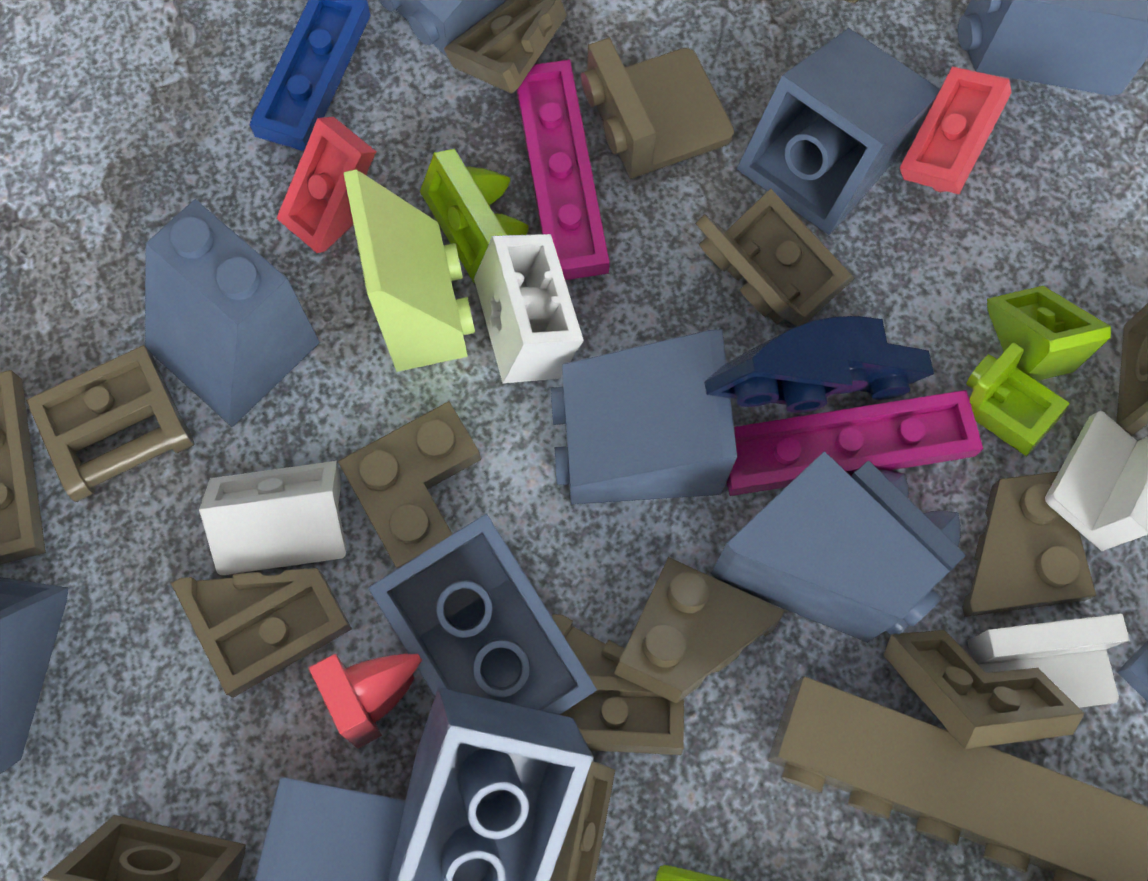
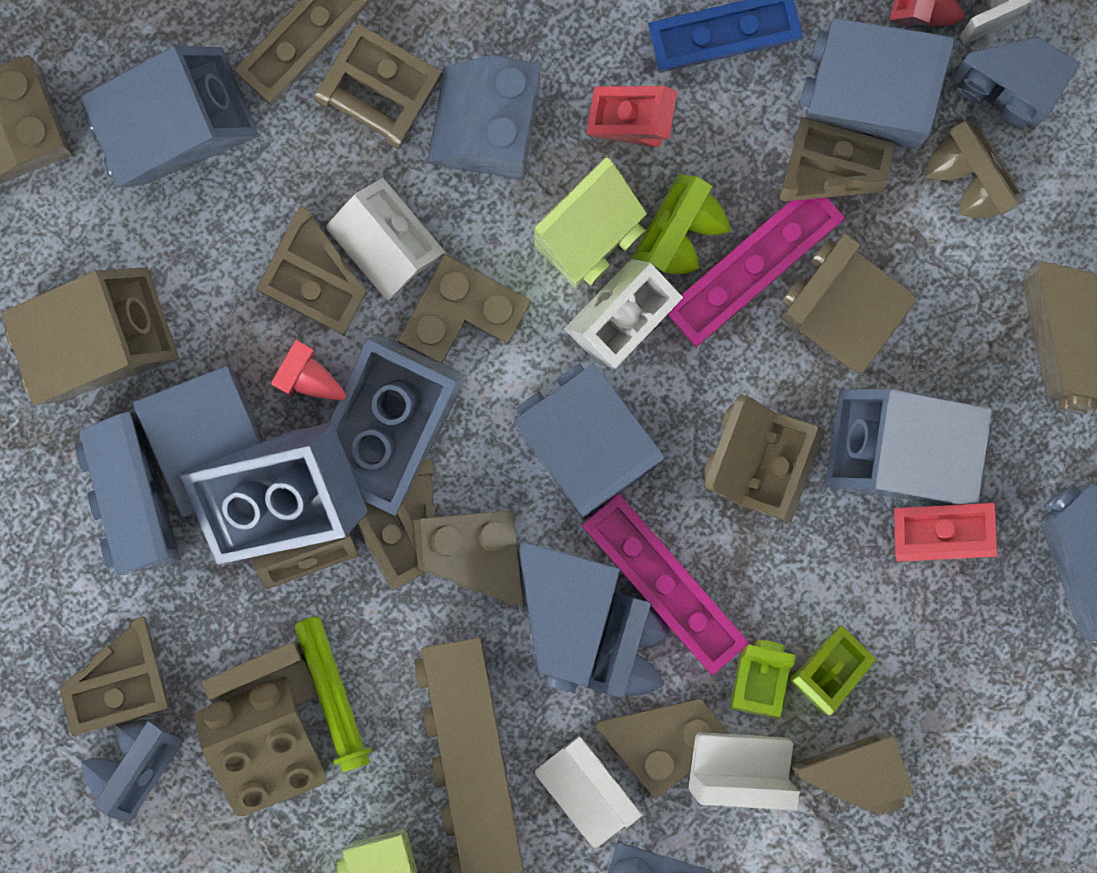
camera: 60 degrees right, 15 degrees up
dark blue slope [705,316,934,413] -> none
dark tan plate [883,630,1084,749] -> none

